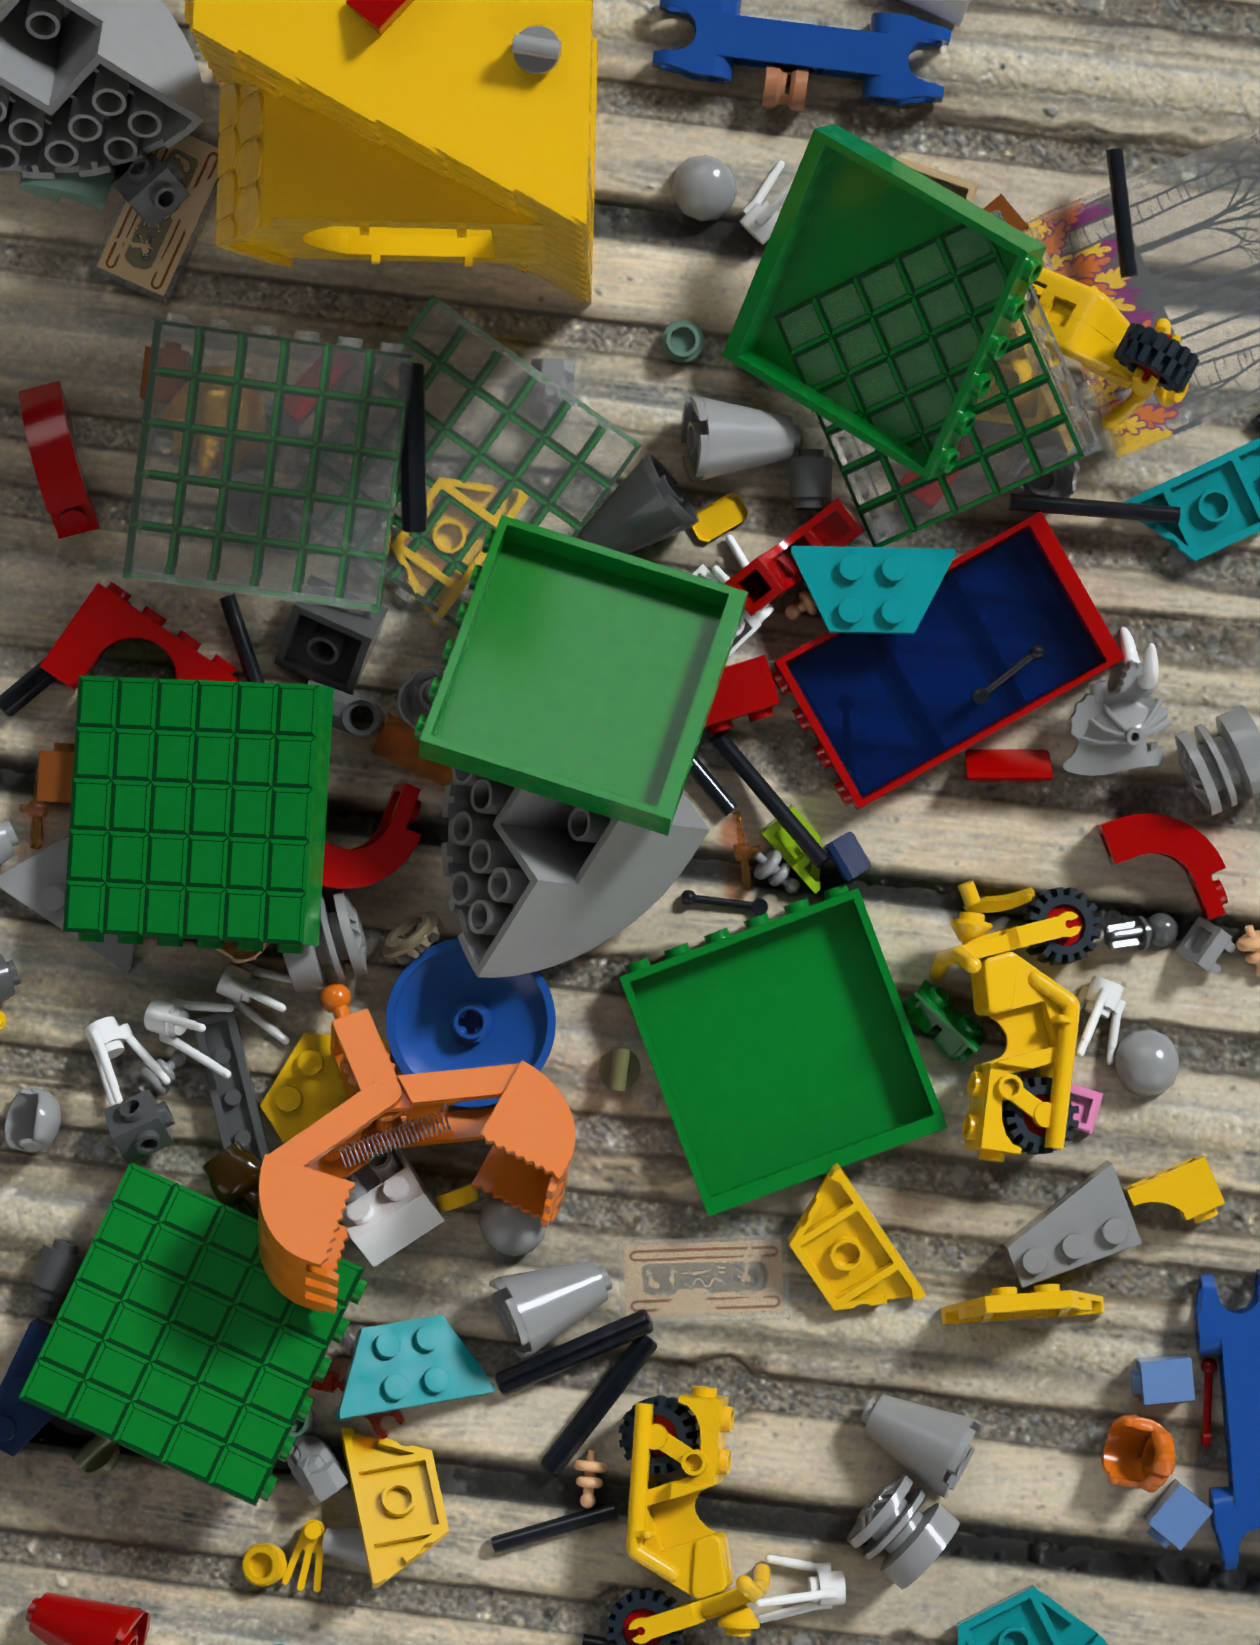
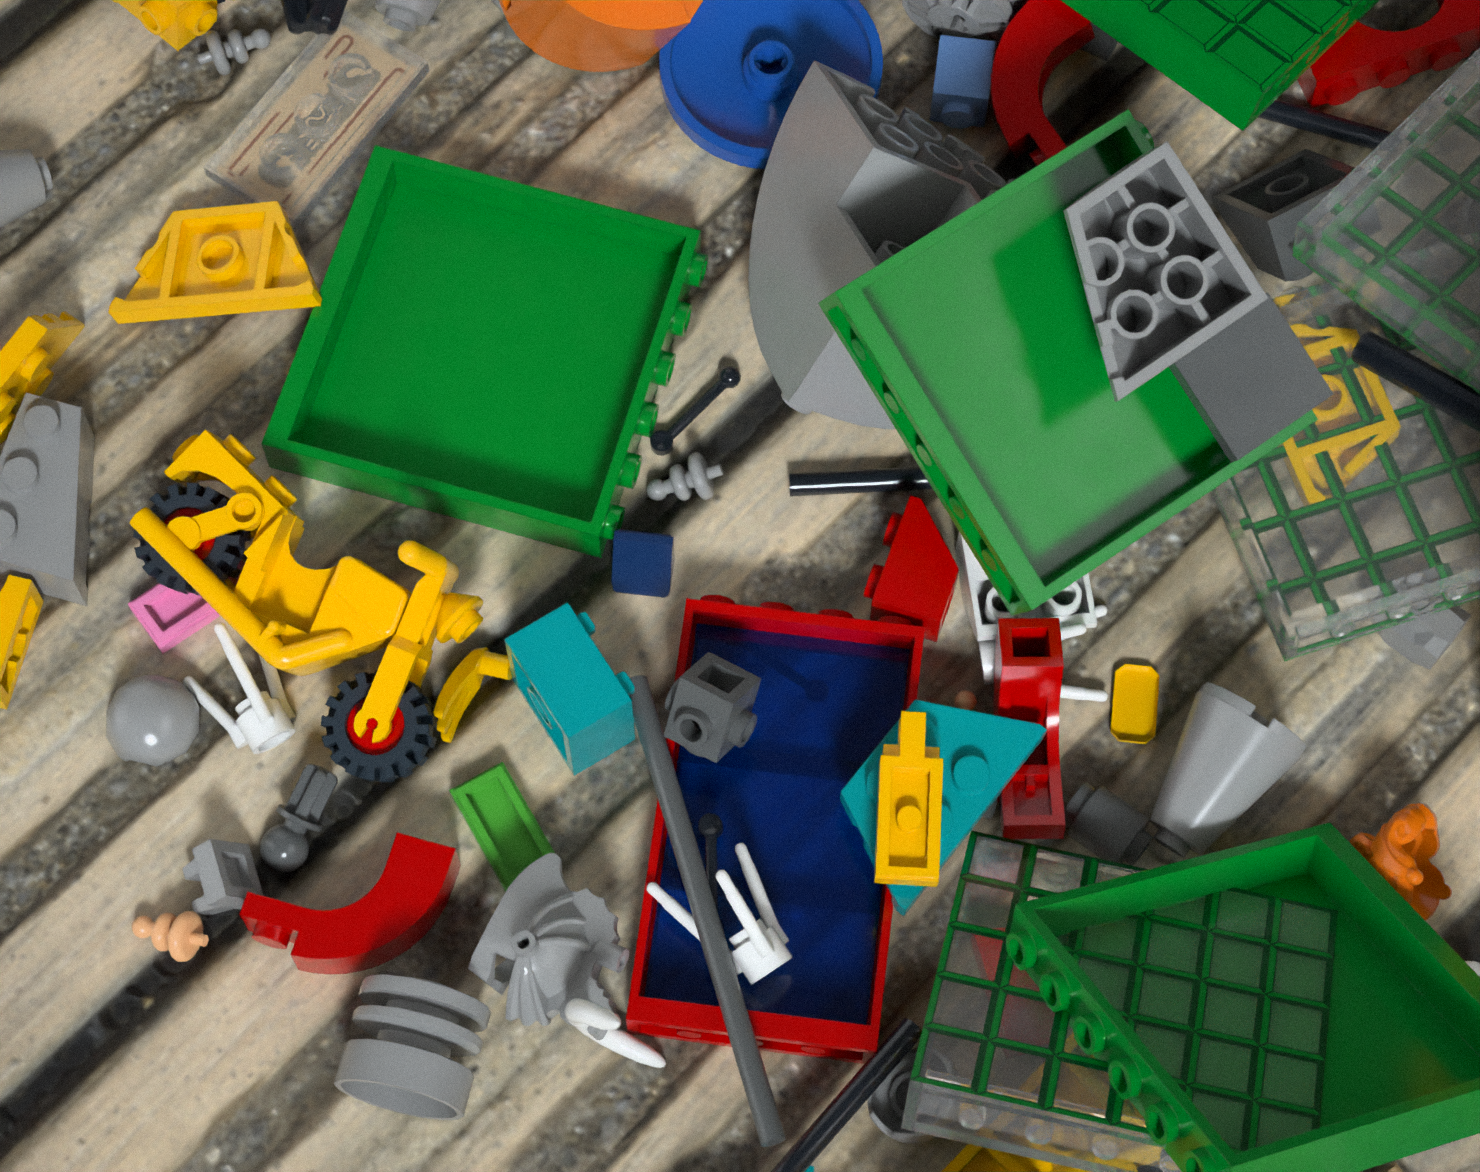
camera: 125 degrees right, 20 degrees down
dark grey piece [308,680,385,739] -> none
dark tan gear [382,911,444,965] -> none
dark grey cone [580,455,699,554] -> none
olive plate [598,1047,641,1091] -> none
sand green plate [662,320,704,363] -> none
black bar [710,731,830,868] -> none
clear orange piece [733,812,761,892] -> none
lime slope [760,804,823,894] -> none
green hinge [902,979,987,1064] -> none
red slope [964,749,1053,782] -> none
none -> light grey hair [197,28,271,76]
none -> bright green tile [449,762,555,892]
none -> teal container [504,602,636,776]
none -> dark grey piece [629,675,786,1147]
none -> white plant [647,843,793,985]
none -> dark grey brick [663,652,762,763]
none -> yellow hinge [874,711,943,887]
none -> medium blue brick [929,35,996,129]
none -> light grey wedge [1063,141,1268,402]
none -> dark grey tile [1169,292,1334,462]
none -> orange hair [1349,803,1452,921]

